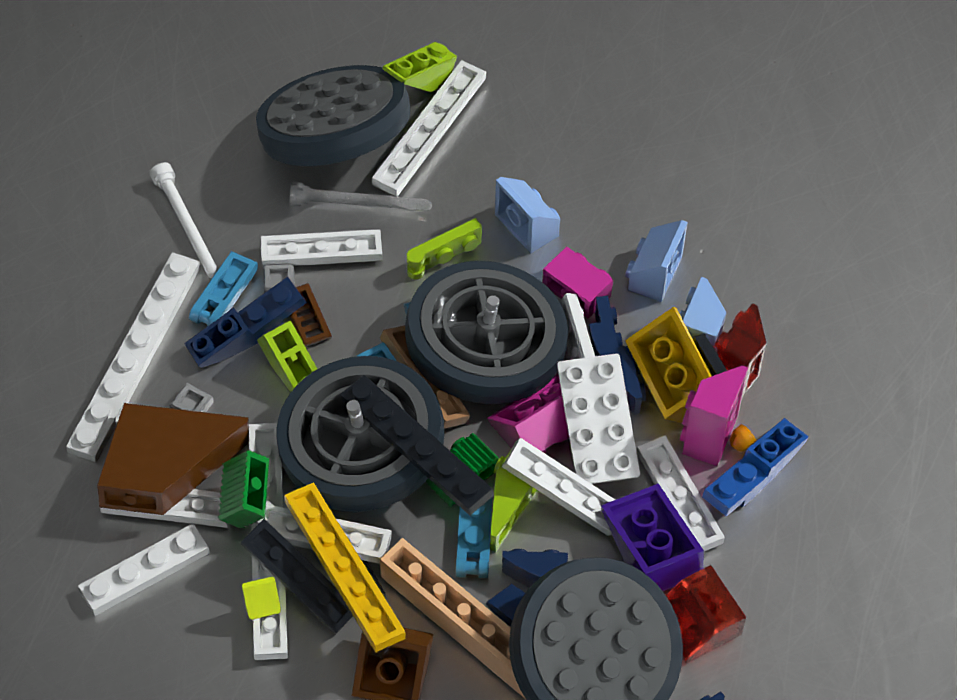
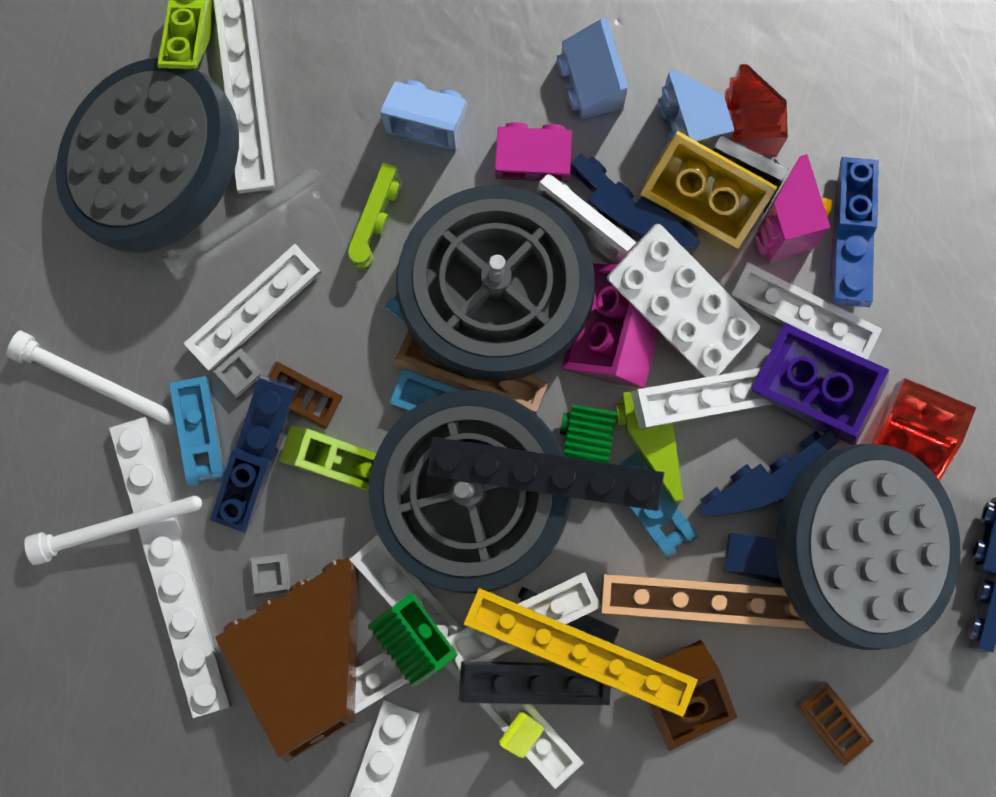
camera: 35 degrees left, 25 degrees up
none -> white piece [24,496,202,565]

